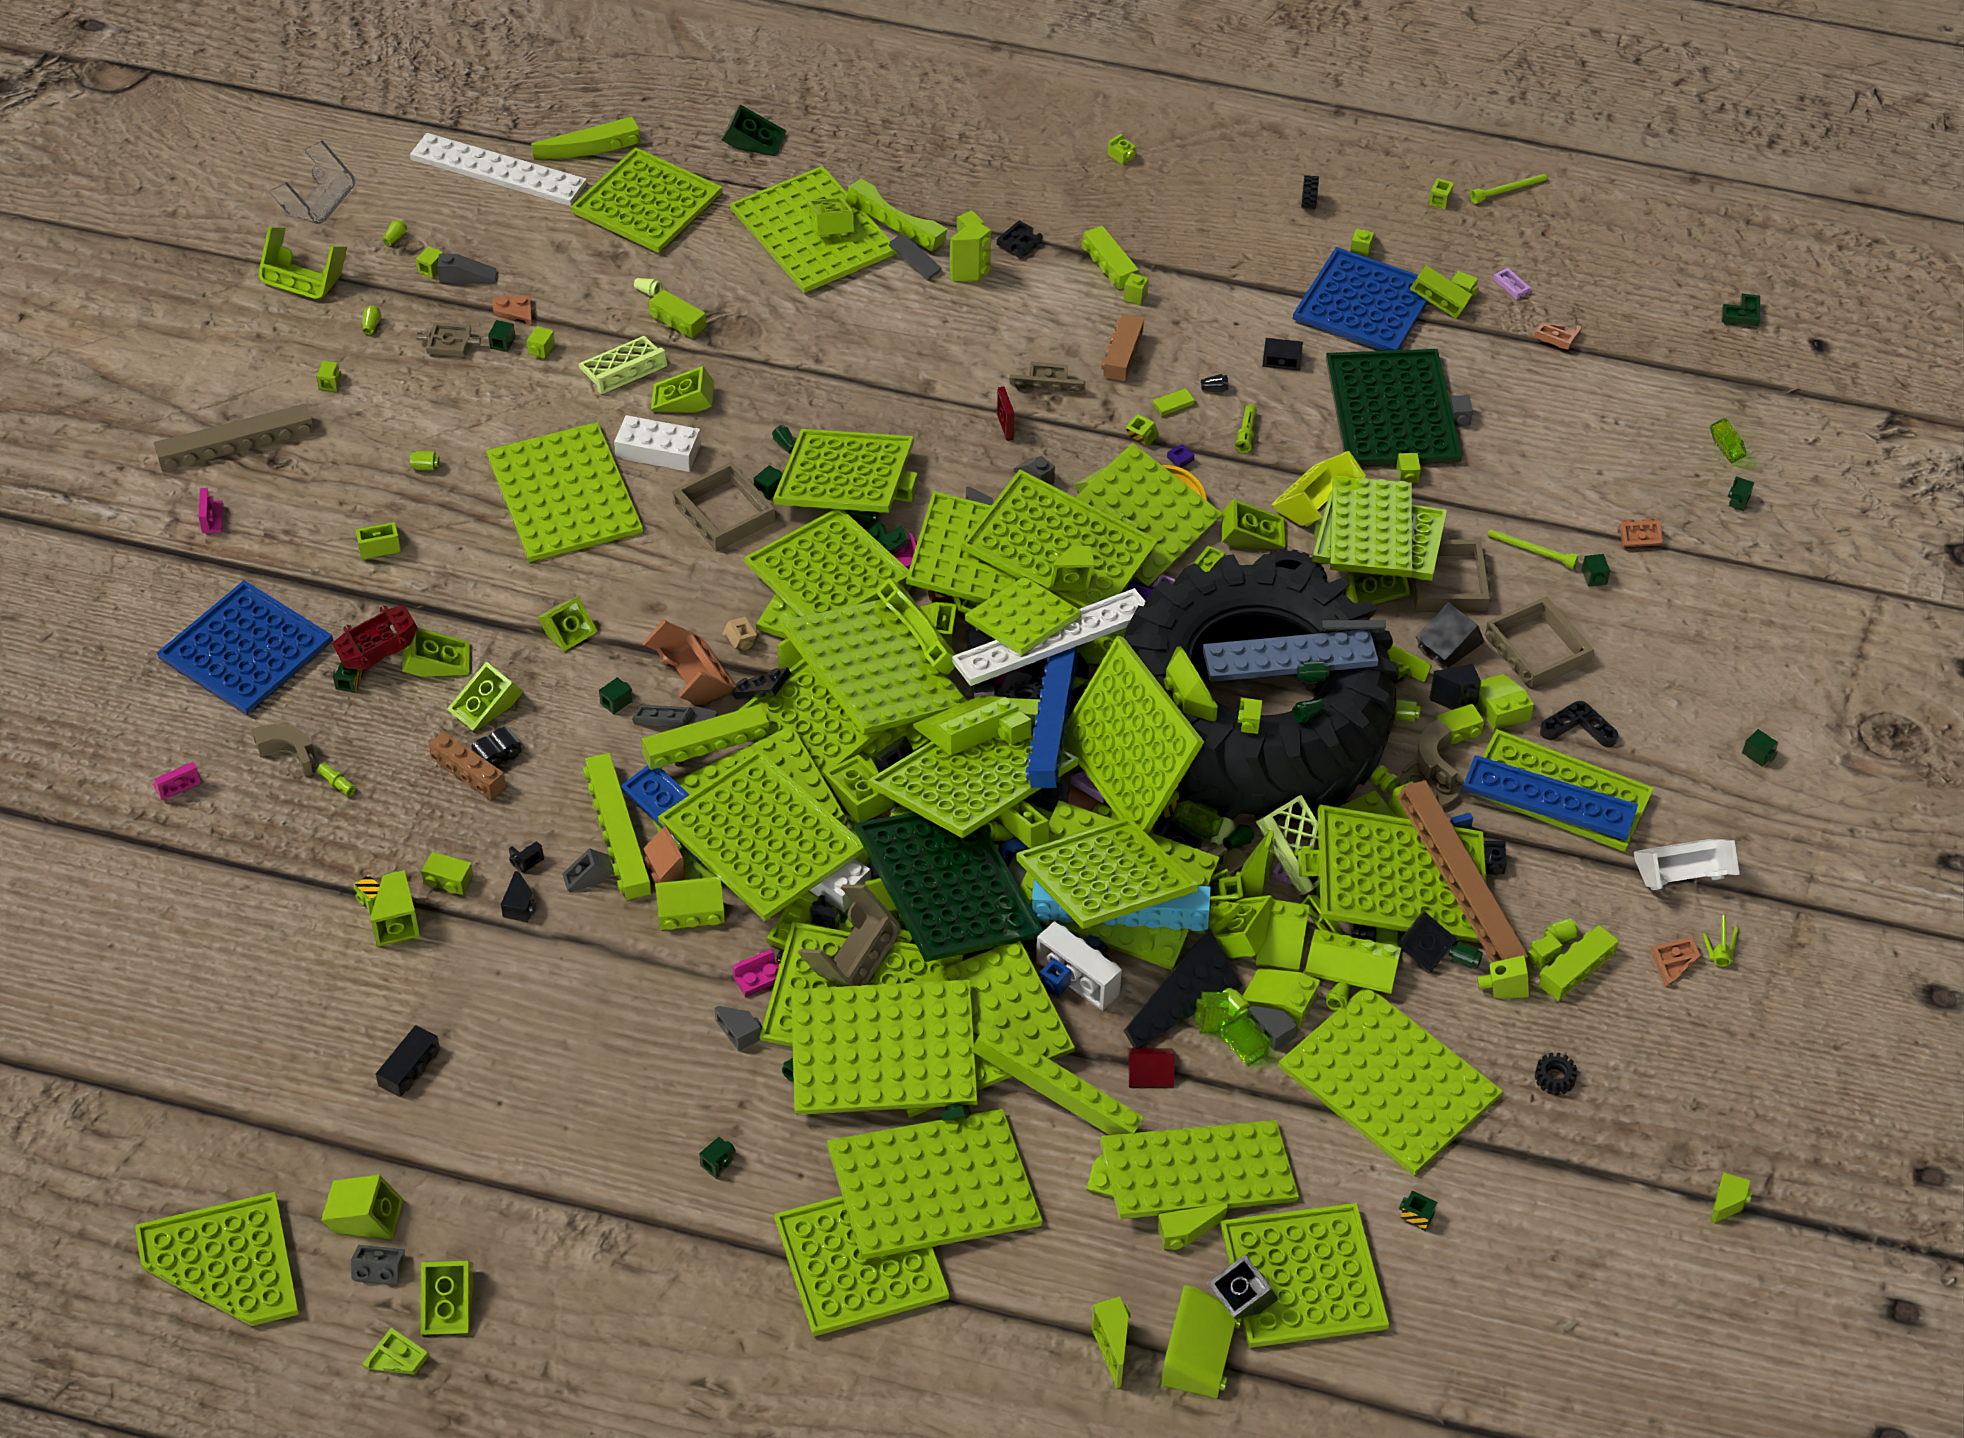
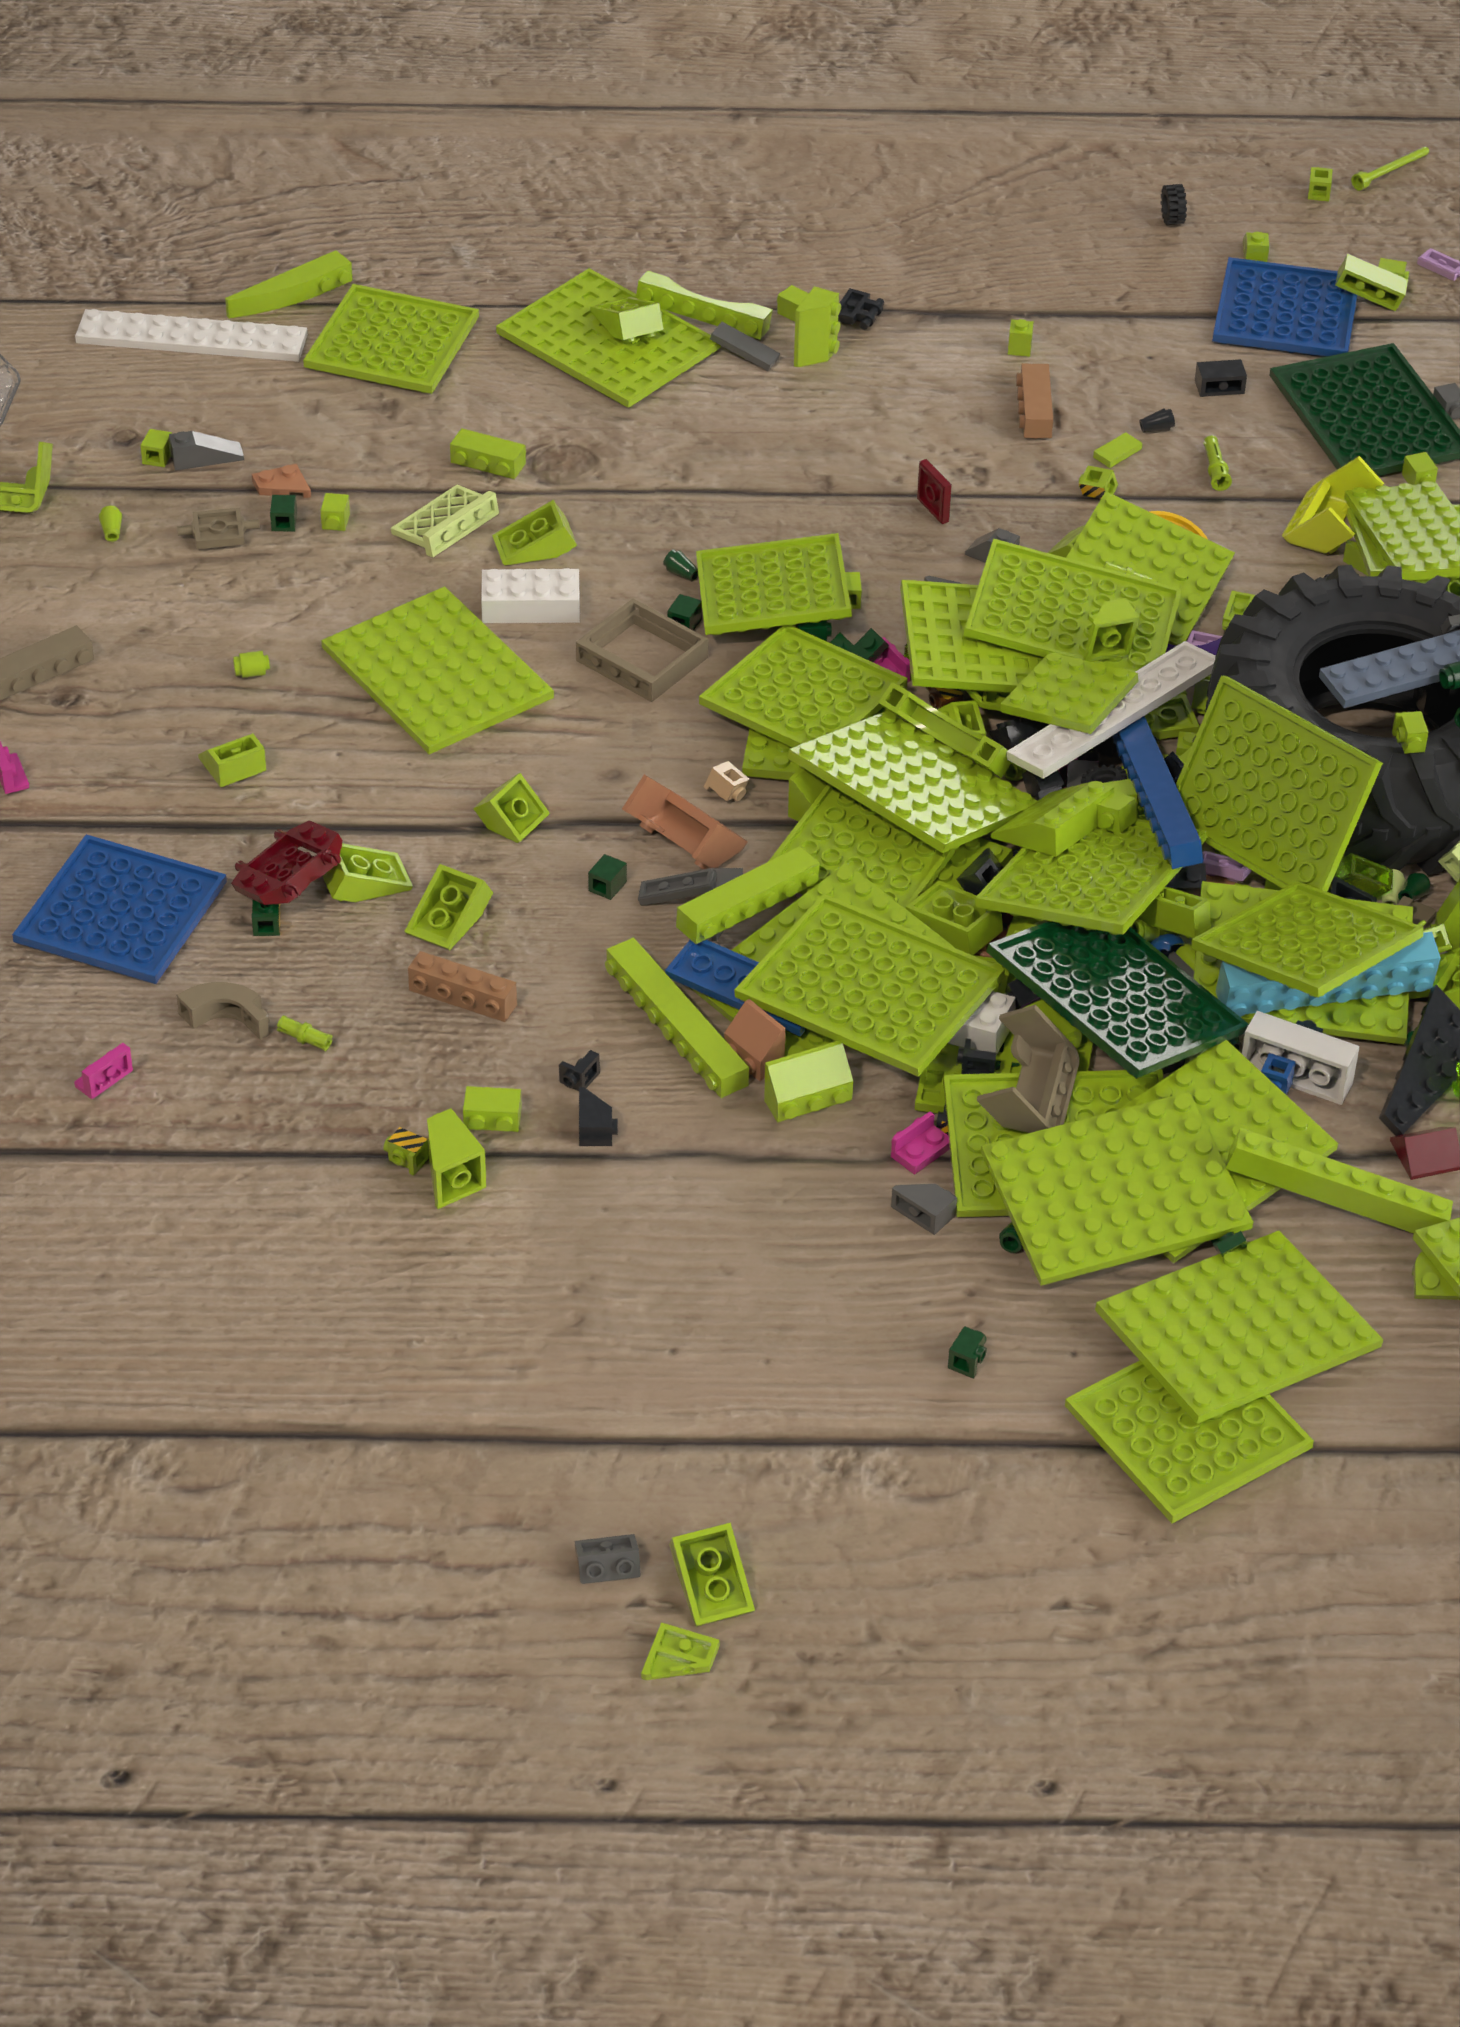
camera: 15 degrees left, 5 degrees down
lime plate [135,1192,299,1326] -> none
lime brick [316,361,341,392] -> none
lime slope [321,1174,404,1240] -> none
black brick [375,1025,440,1097] -> none
lime cone [382,219,408,246] -> none
black brick [471,726,522,768] -> none
dark grey slope [562,848,614,891] -> none
yellowish green cone [634,278,663,297] -> none
dark green slope [722,104,786,156] -> none
black wing [732,667,792,699] -> none
dark tan bracket [1009,362,1085,392] -> none
lime brick [1082,226,1139,290] -> none
lime brick [1108,133,1136,165] -> none
lime wedge [1164,646,1218,722] -> none
dark purple plate [1167,444,1195,468] -> none
lime slope [1222,499,1285,550] -> none

